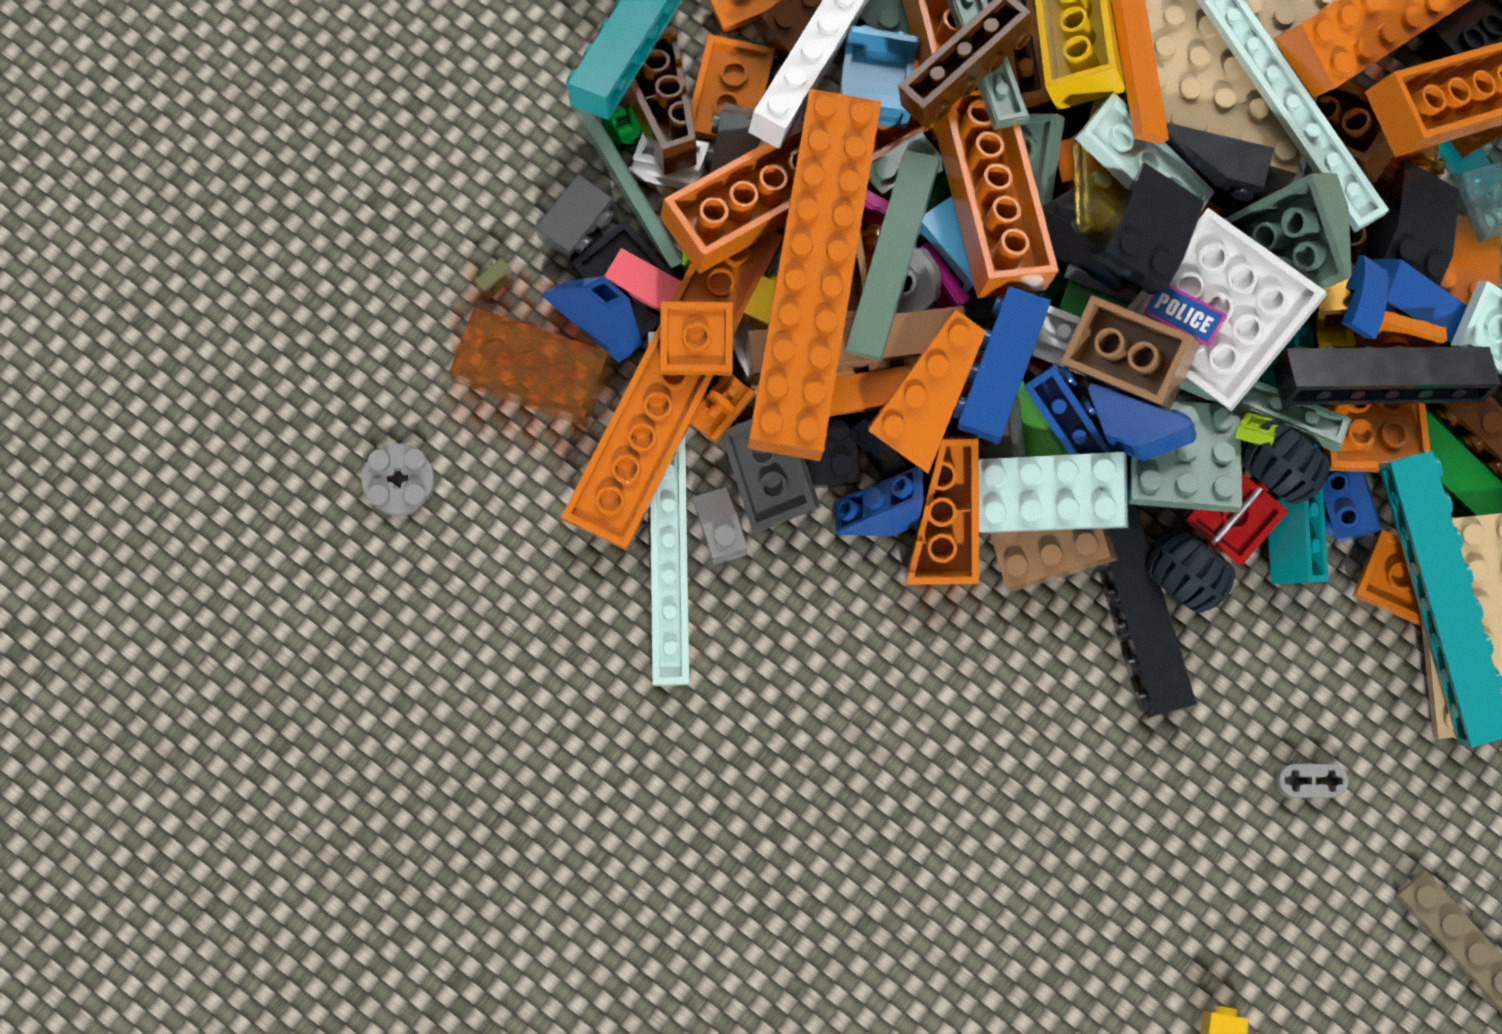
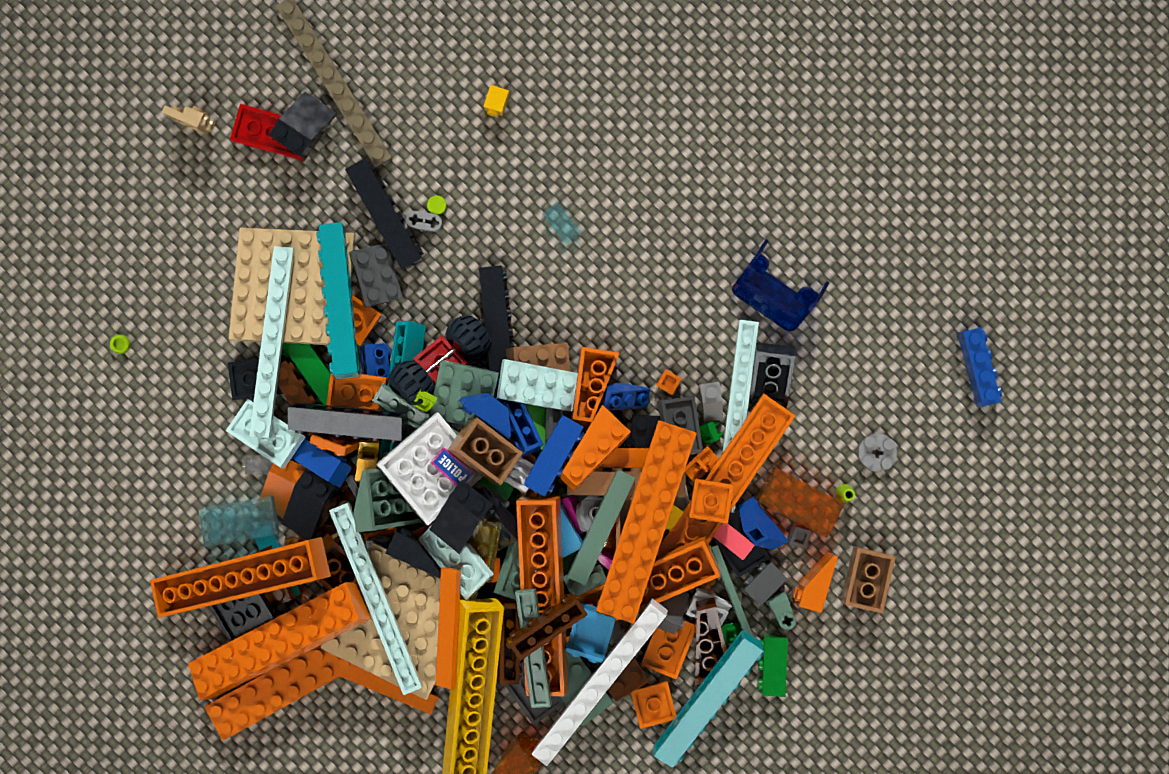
camera: 165 degrees left, 10 degrees up
olive plate [475,258,514,300] -> none
blue slope [1341,255,1389,339] -> none
none -> black brick [345,158,424,271]
none -> dark grey plate [349,243,403,308]
none -> lime tile [427,195,447,215]
none -> clear light blue tile [542,203,581,244]
none -> orange plate [656,369,682,395]
none -> green tile [699,422,723,445]
none -> clear blue windscreen [732,239,830,331]
none -> black slope [749,342,796,408]
none -> green brick [757,635,788,697]
none -> sand green piece [767,591,796,630]
none -> dark grey plate [787,524,812,549]
none -> orange slope [792,552,838,613]
none -> lime cone [835,484,855,503]
none -> medium nougat brick [841,546,896,614]
none -> blue brick [957,327,1002,407]

